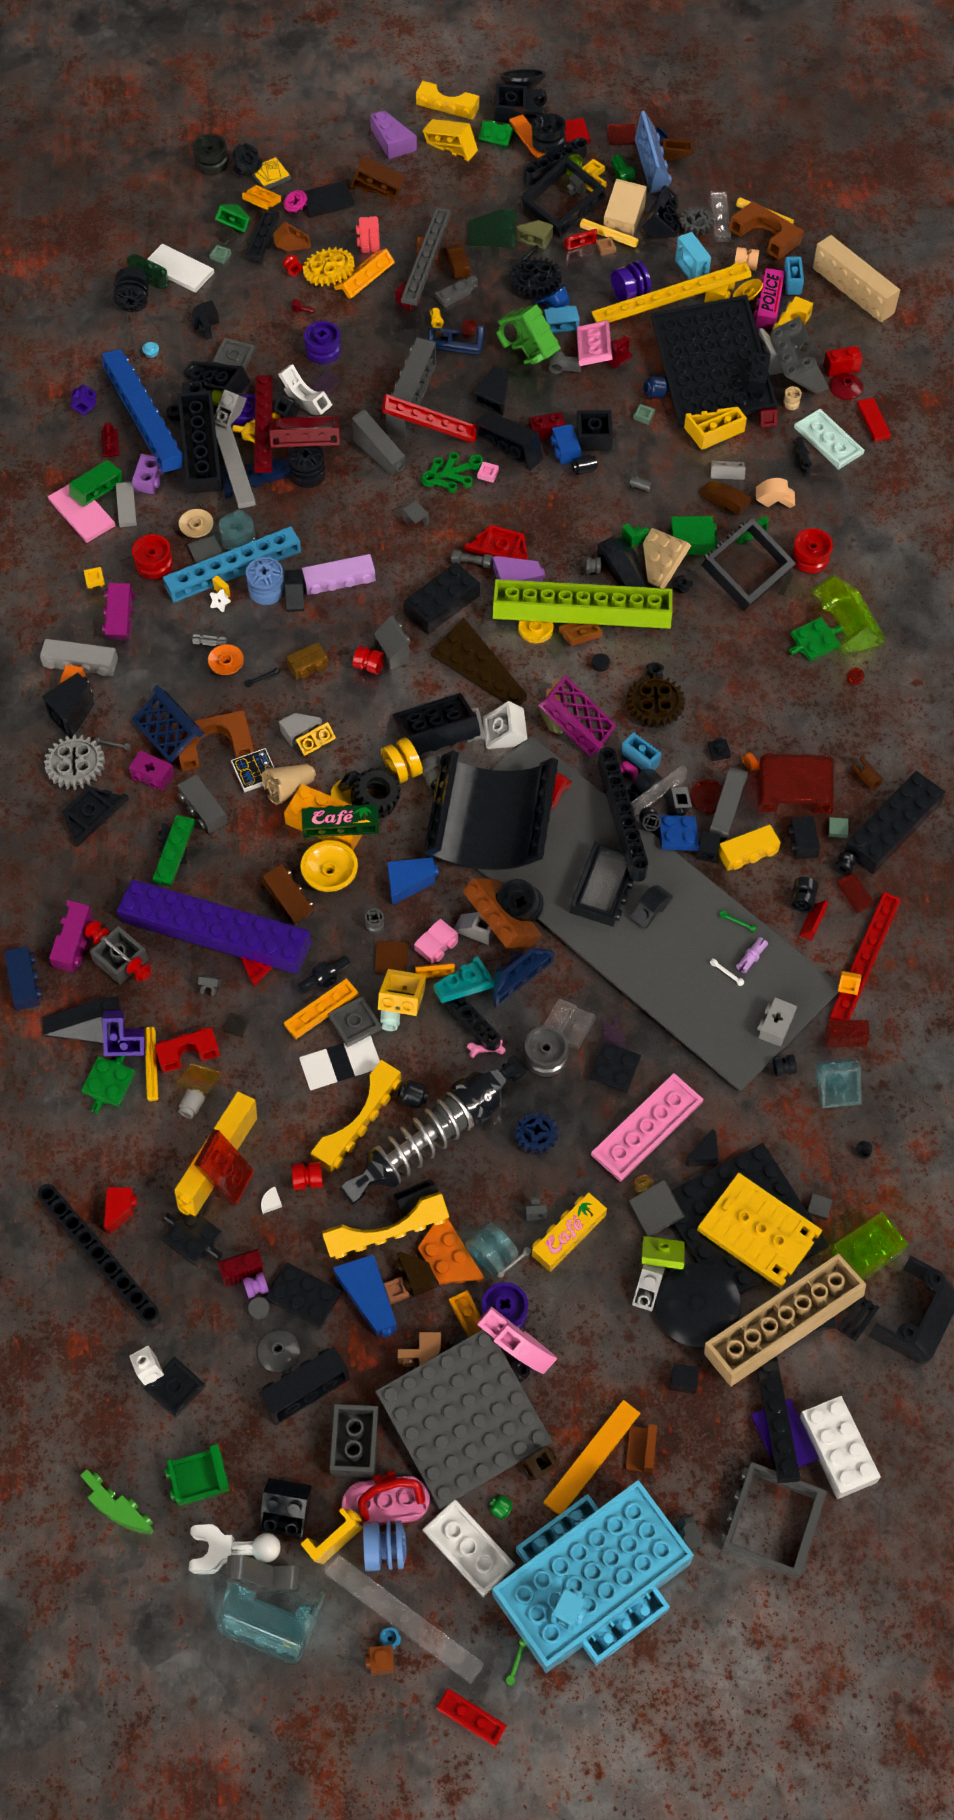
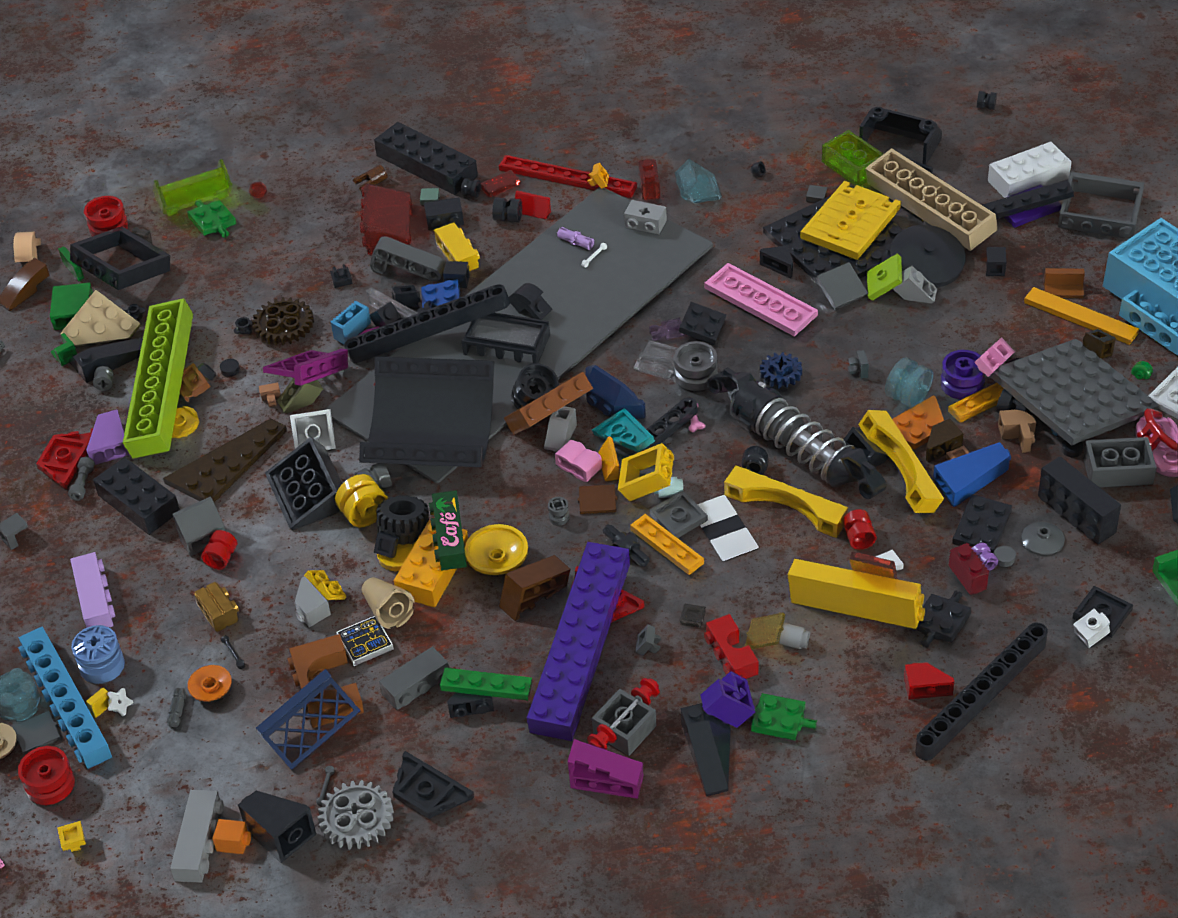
camera: 90 degrees left, 15 degrees down
dark blue brick [4,946,42,1011] -> none
magenta wedge [102,583,136,640] -> none
magenta brick [129,750,174,791] -> none
yellow axle [144,1027,158,1101] -> none
black slope [285,570,304,612] -> none
blue slope [388,857,439,904] -> none
yellow brick [532,1193,607,1272] -> none
clear yellow plate [634,1174,654,1193] -> none
clear red tile [690,779,723,814] -> none
green hinge [719,910,757,932] -> none
orange tile [742,752,758,771] -> none
black wheel [772,1054,797,1077] -> none
none -> black tile [197,362,217,381]

